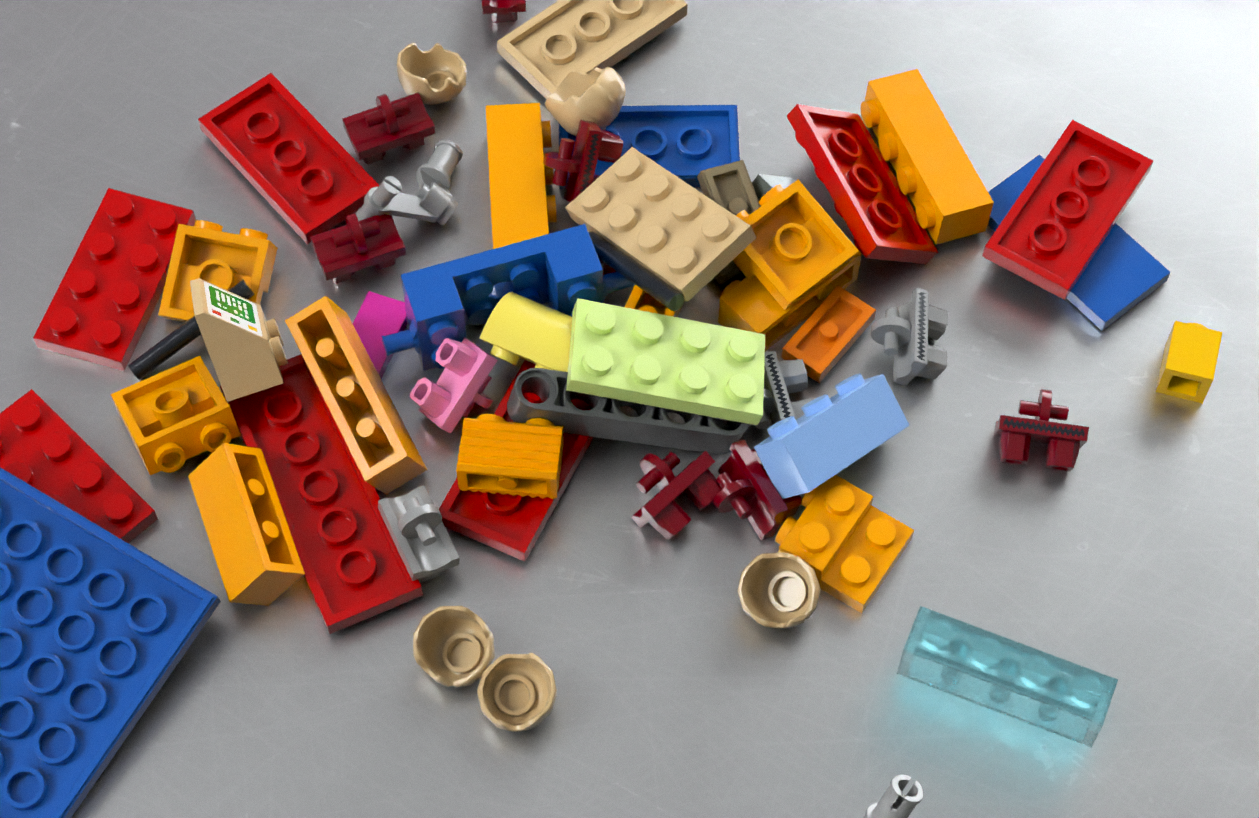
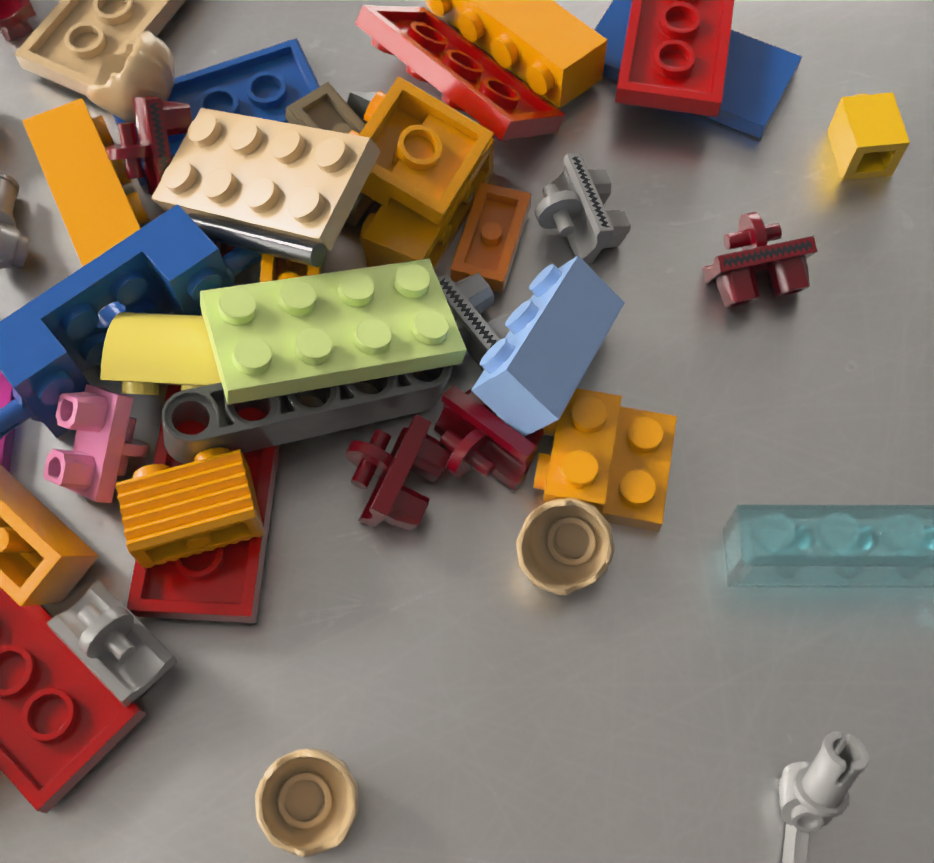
camera: 20 degrees left, 5 degrees up
tan hair [413,606,495,688] -> none

